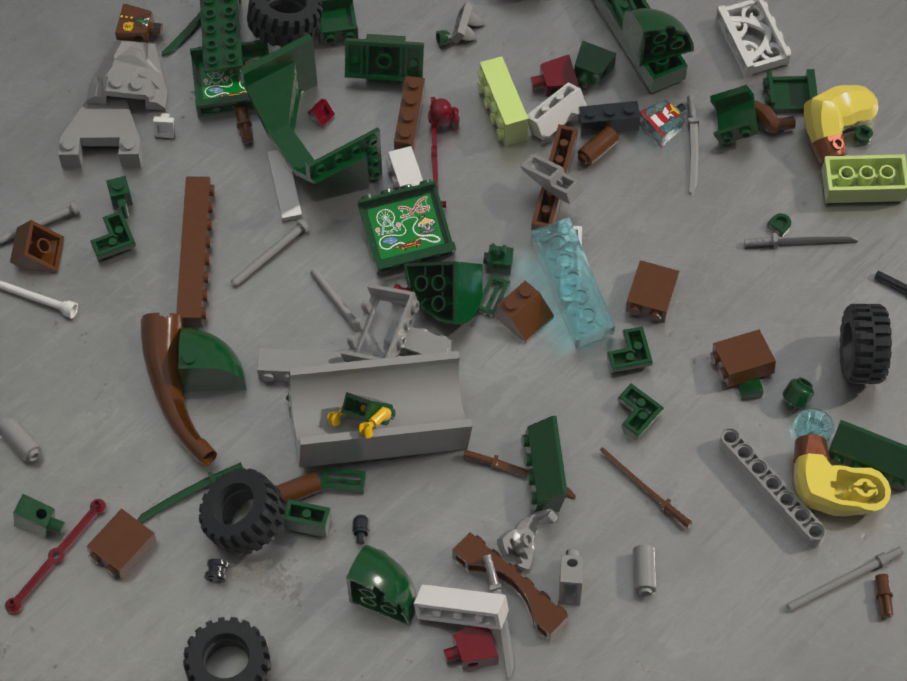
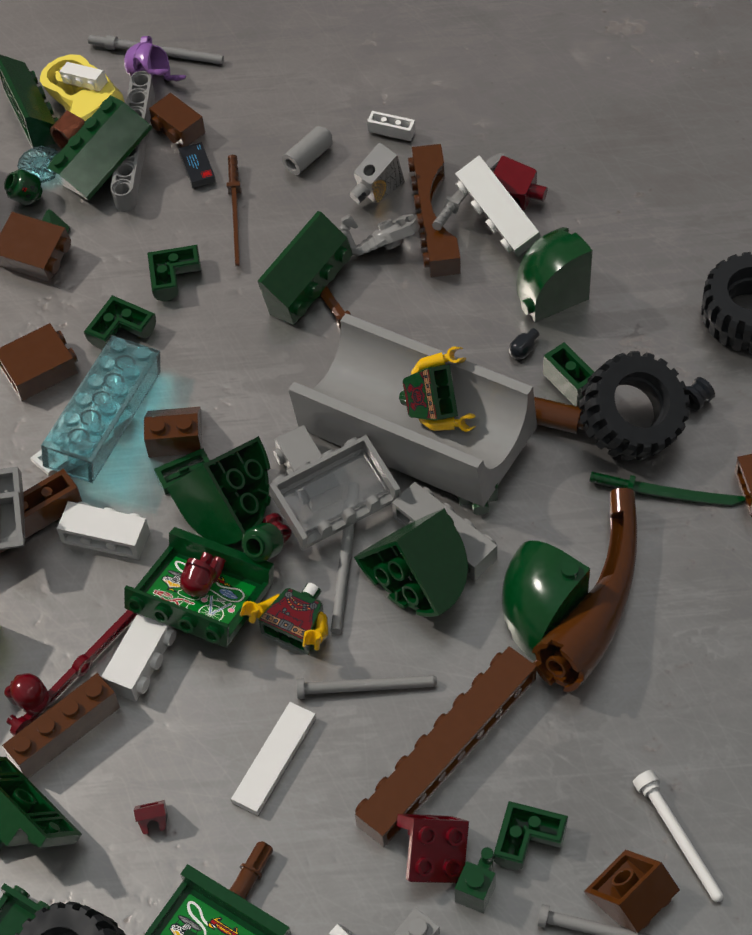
camera: 135 degrees left, 5 degrees down
dark green panel [240,34,382,189] -> none
dark green brick [483,243,514,276] -> none
reddish brown axle [875,574,893,618] -> none
none -> dark green slope [47,95,153,200]
none -> white brick [56,501,150,560]
none -> white piece [59,62,108,91]
none -> medium lavender hair [124,36,186,82]
none -> reddish brown brick [149,92,205,147]
none -> black tile [178,142,216,188]
none -> dark red piece [180,552,226,597]
none -> torso [240,583,329,655]
none -> dark green head [242,523,284,562]
none -> dark green brick [354,508,468,617]
none -> white piece [367,111,416,141]
none -> dark red bracket [397,814,469,883]

